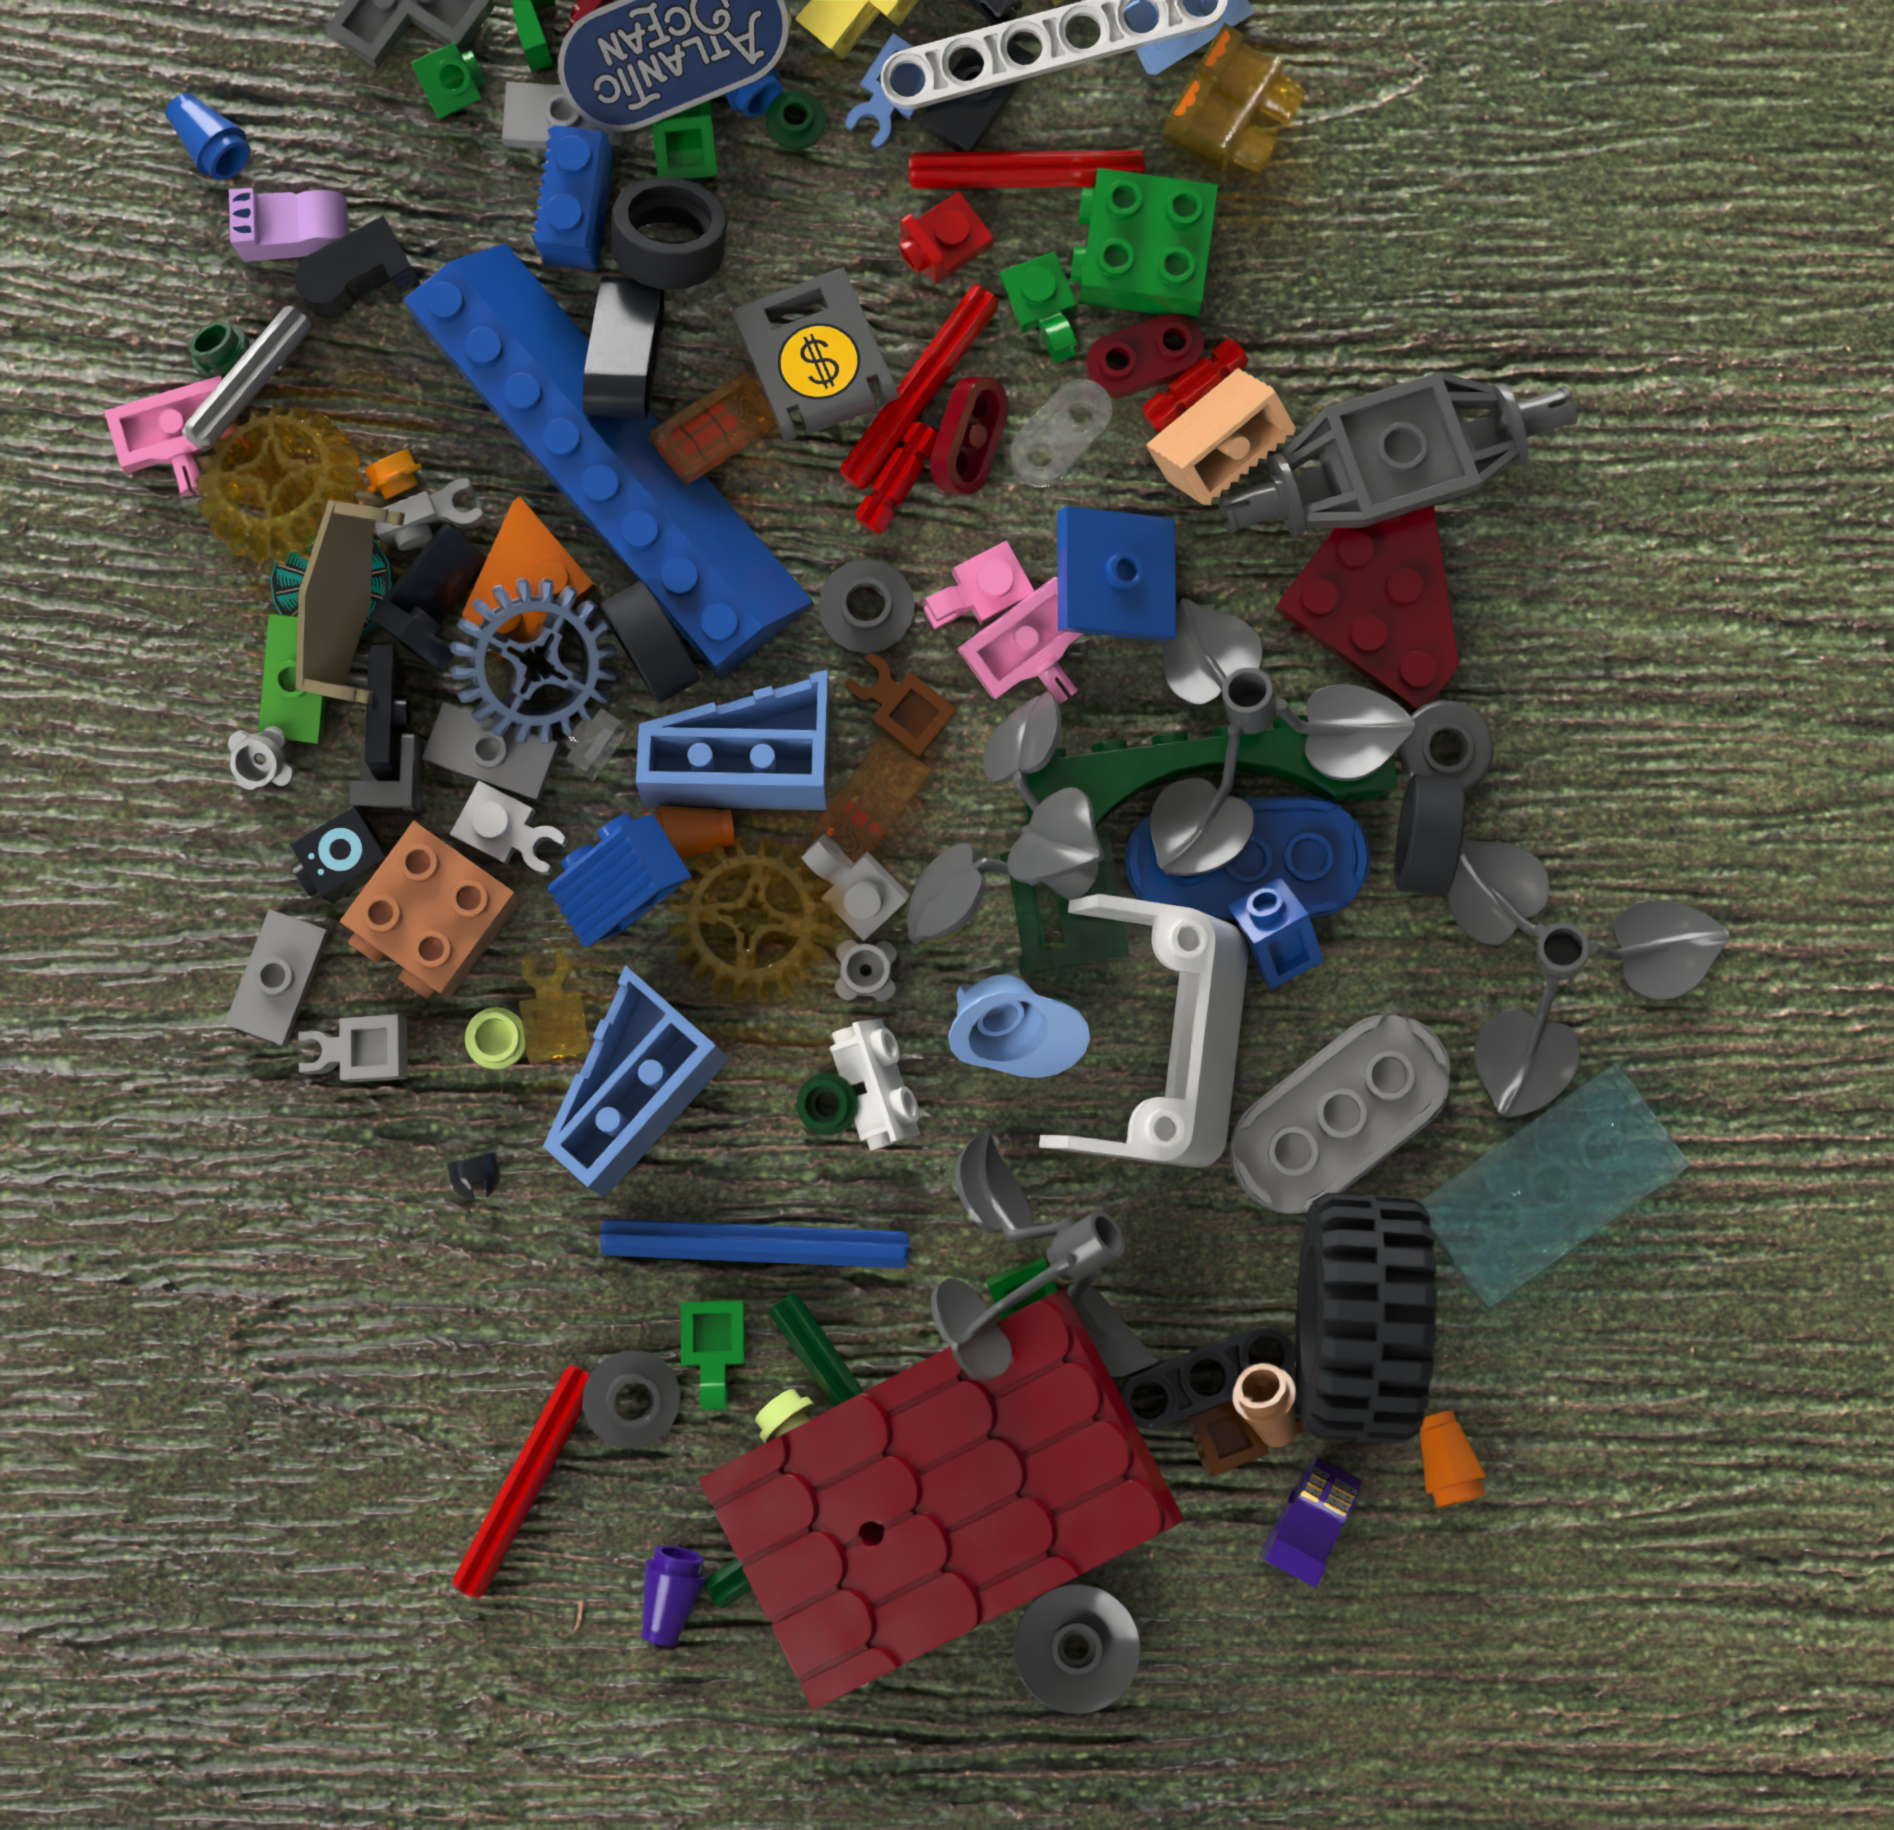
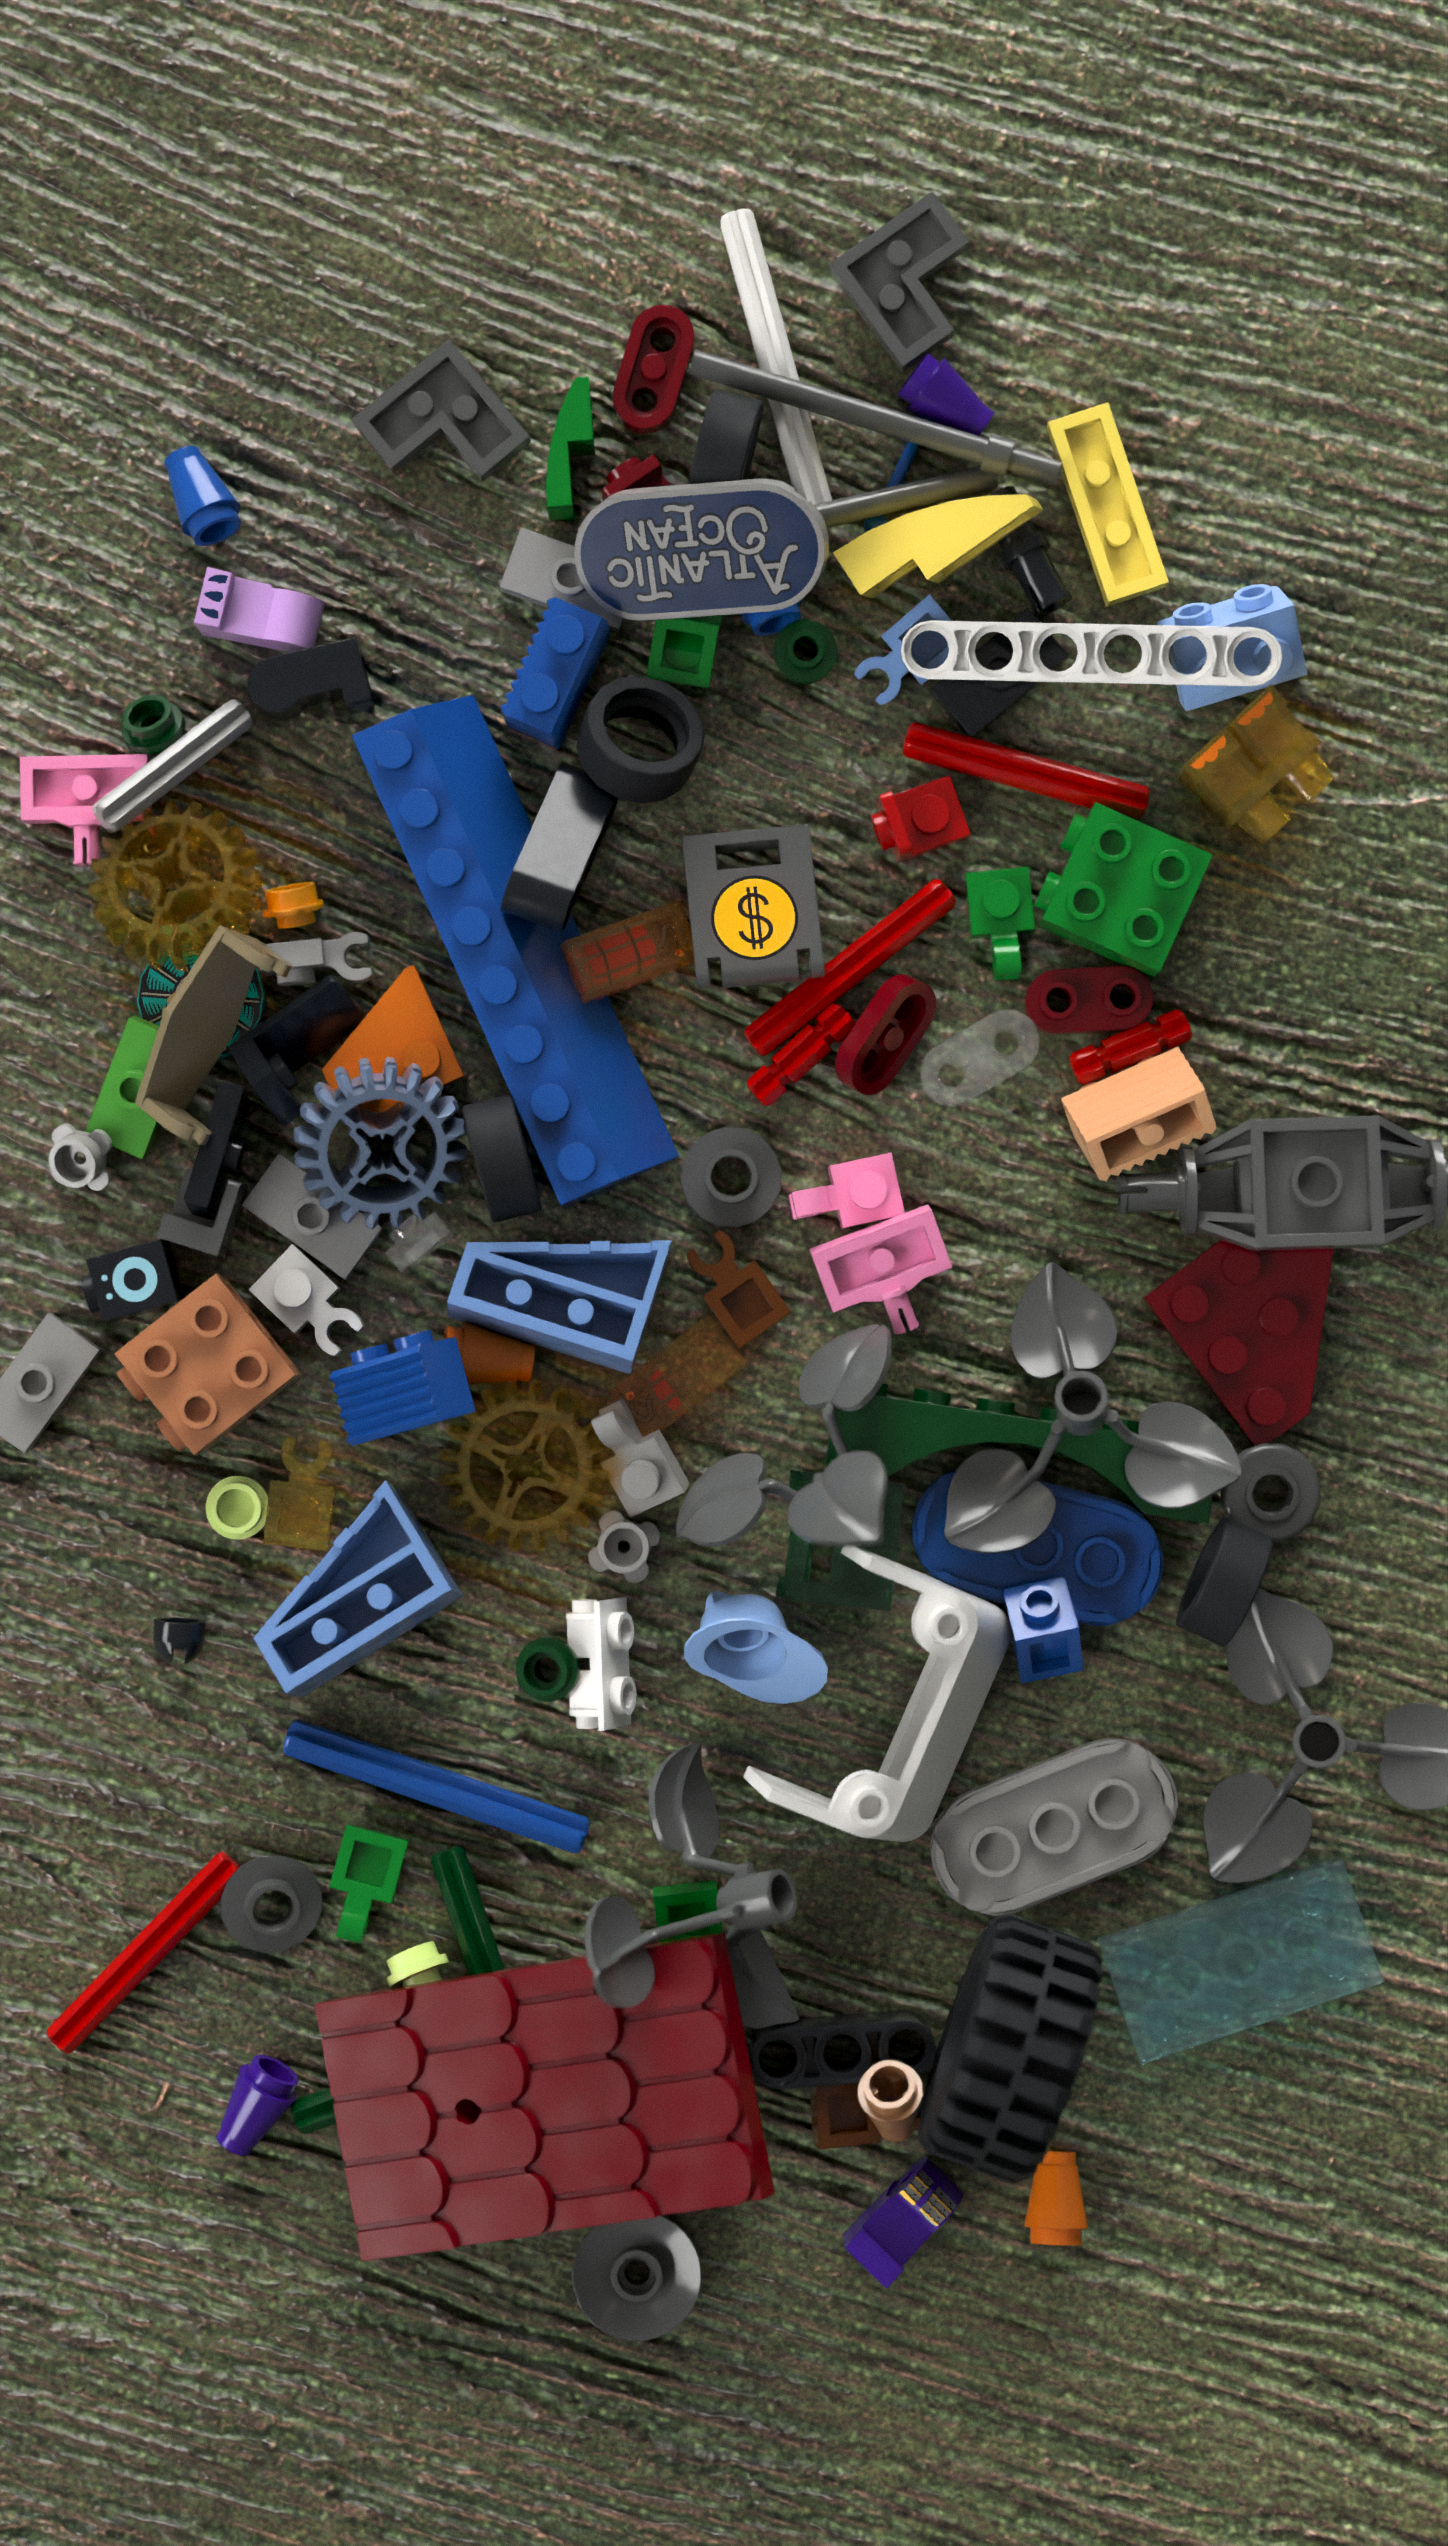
camera: 20 degrees right, 5 degrees up
light grey plate [299,1014,408,1083] -> none
green plate [411,42,487,120] -> none
blue plate [1057,506,1176,641] -> none

